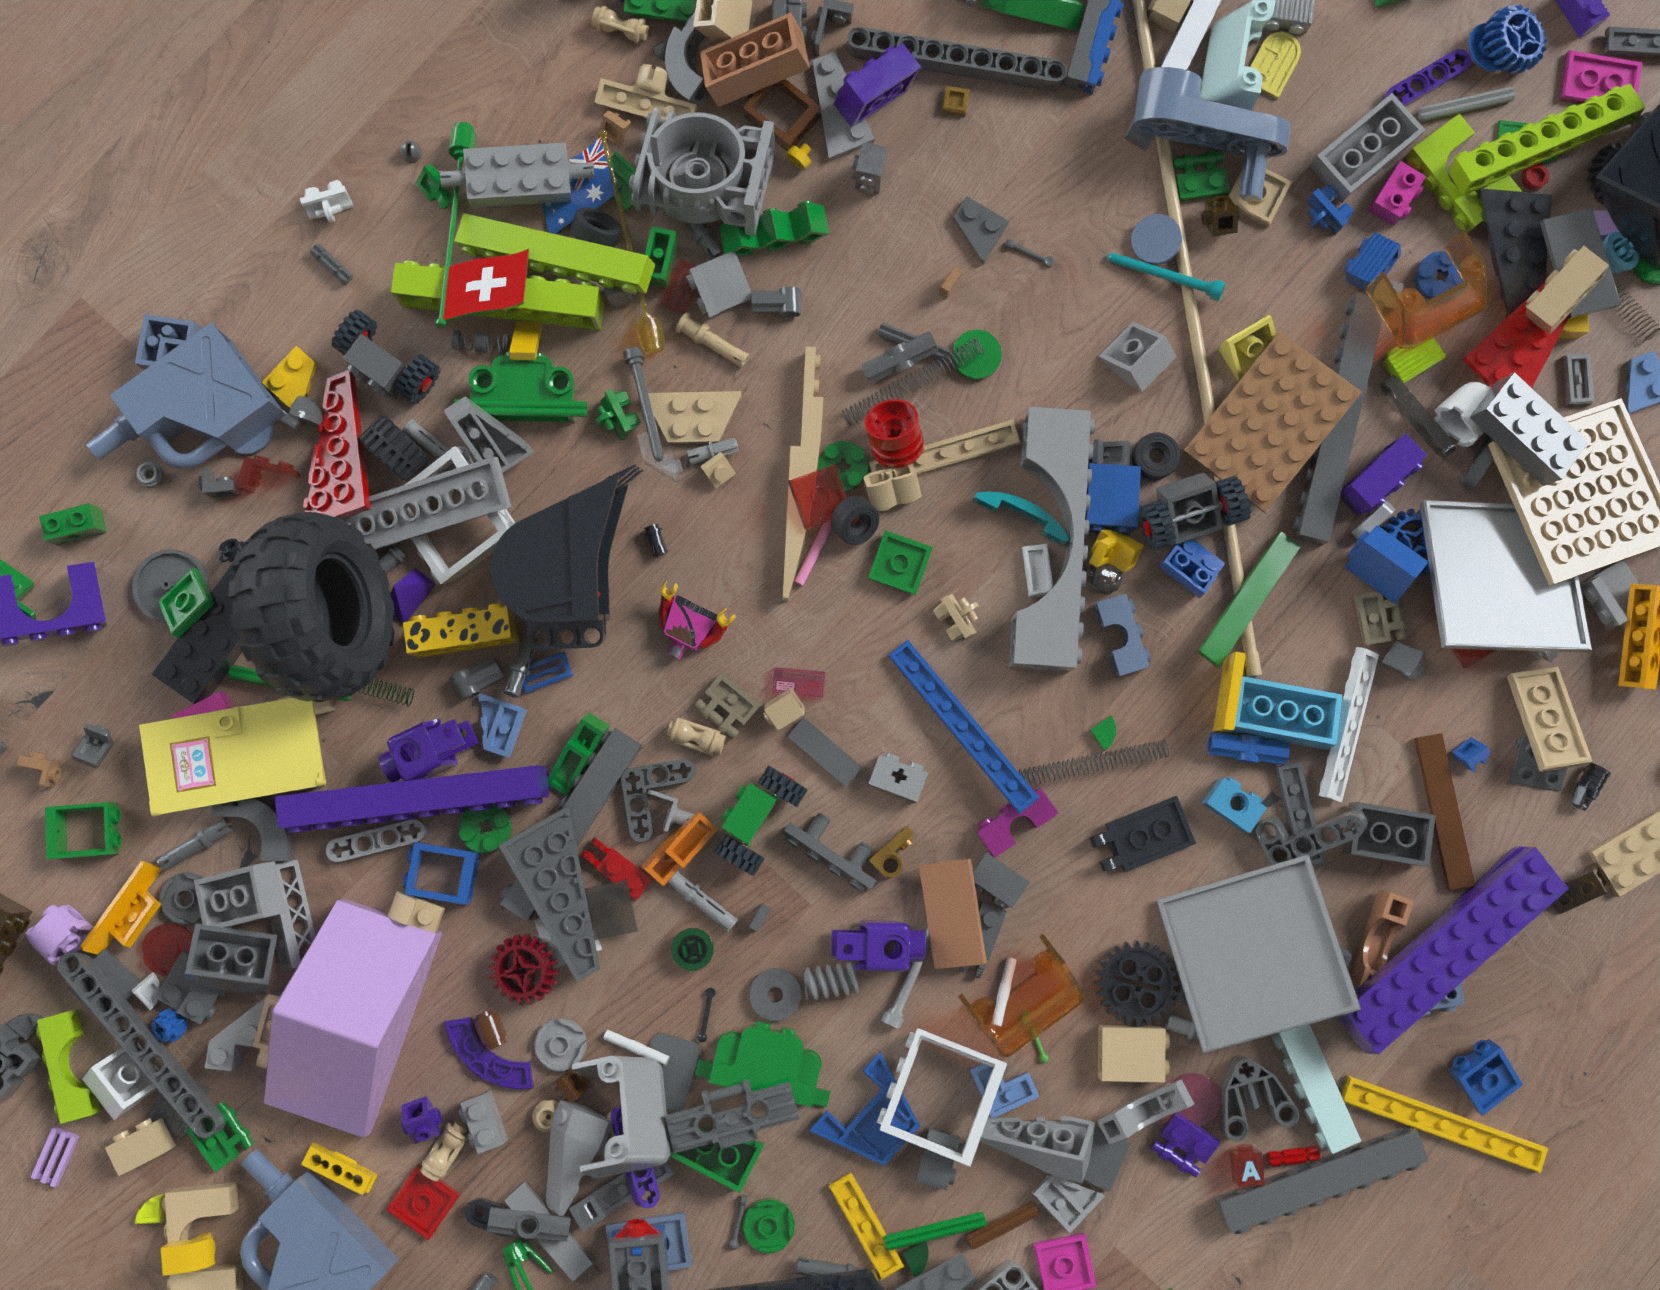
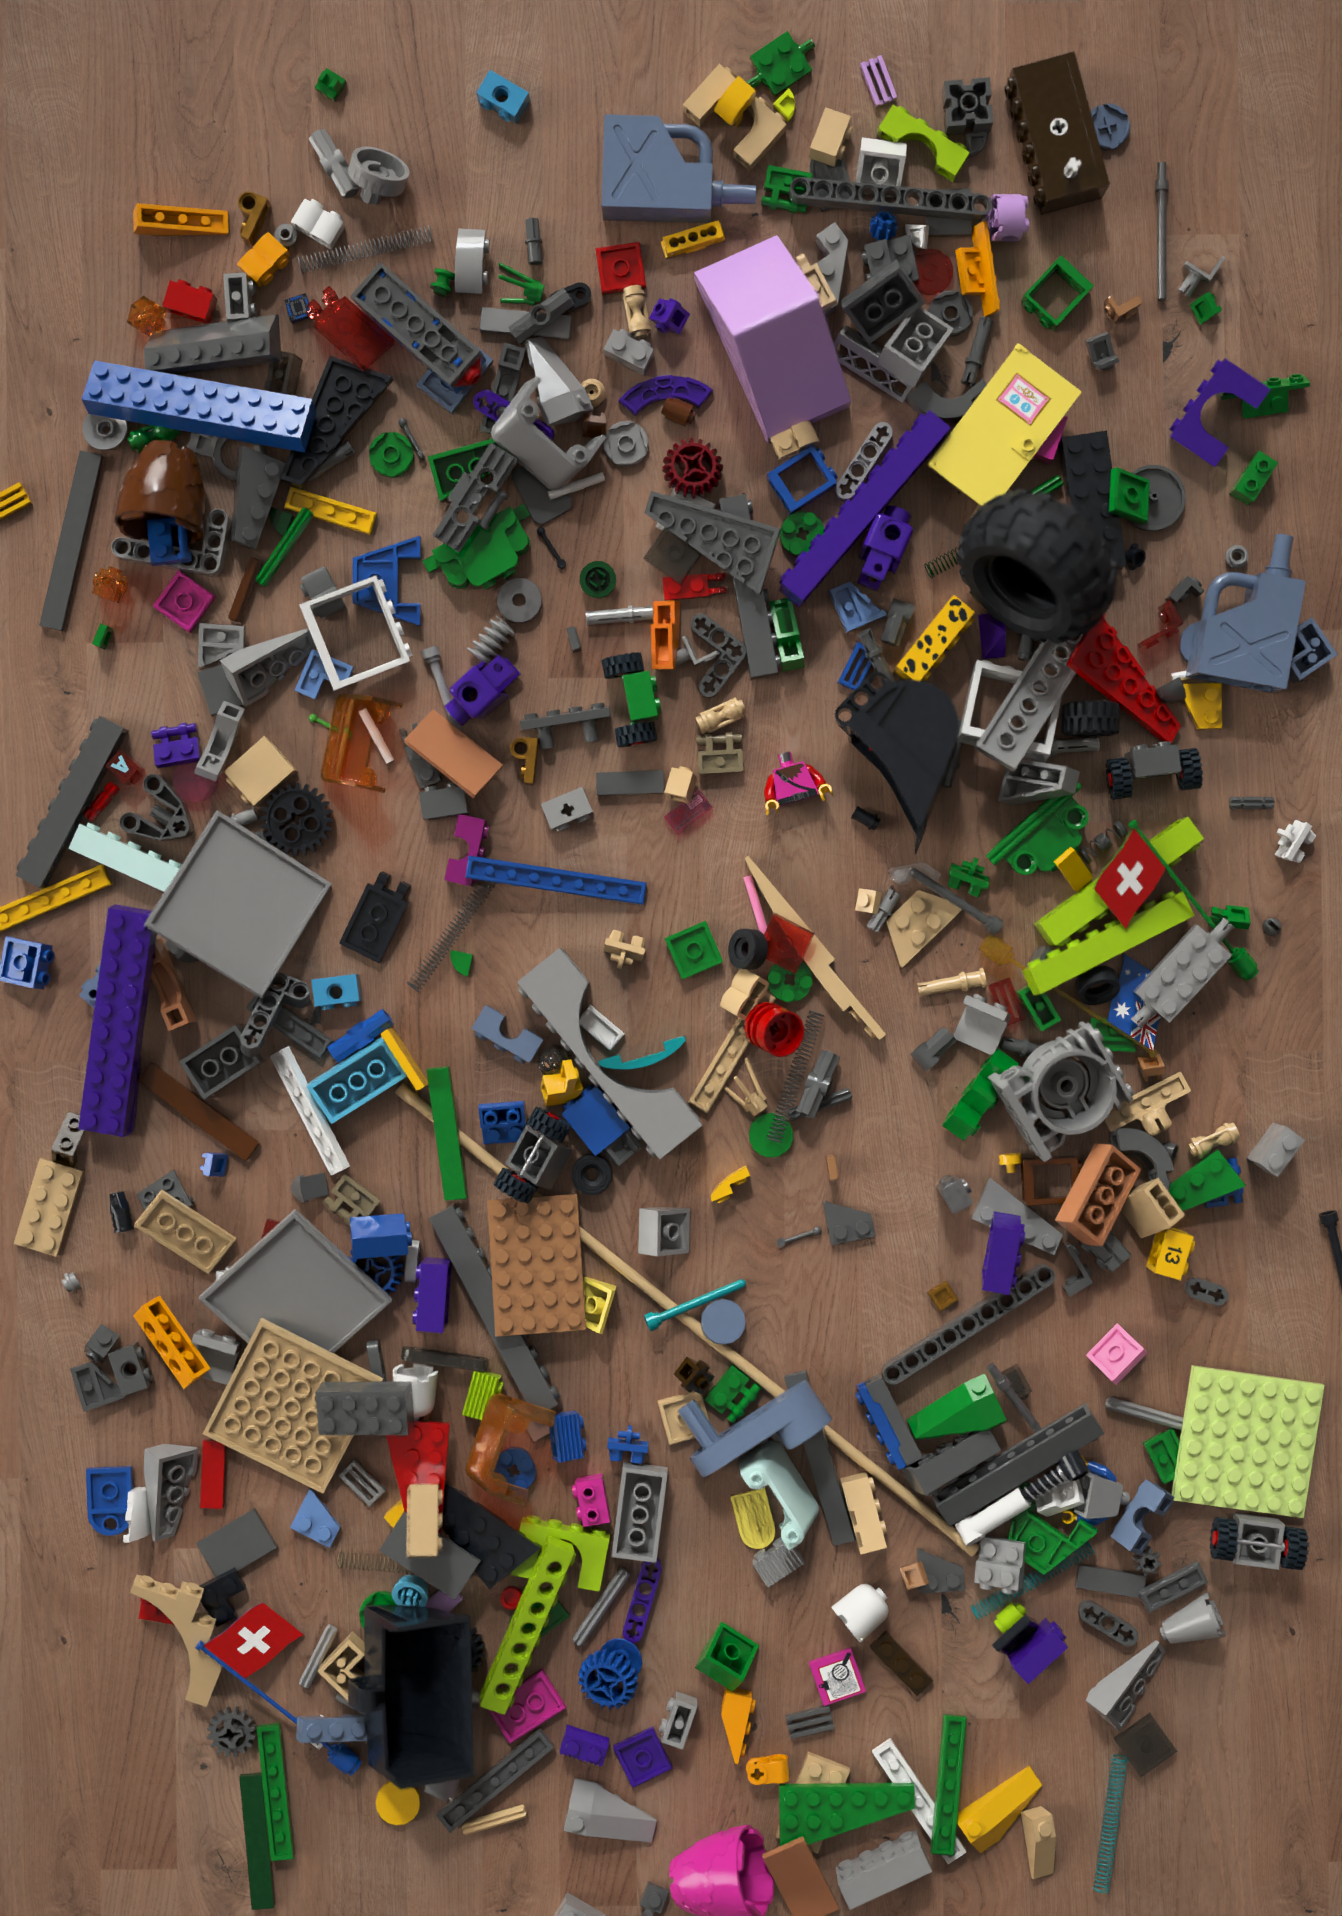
camera: 140 degrees right, 5 degrees up
none -> yellow slope [710,1166,750,1203]
none -> tan plant [723,1058,767,1116]
none -> green plate [746,31,815,97]

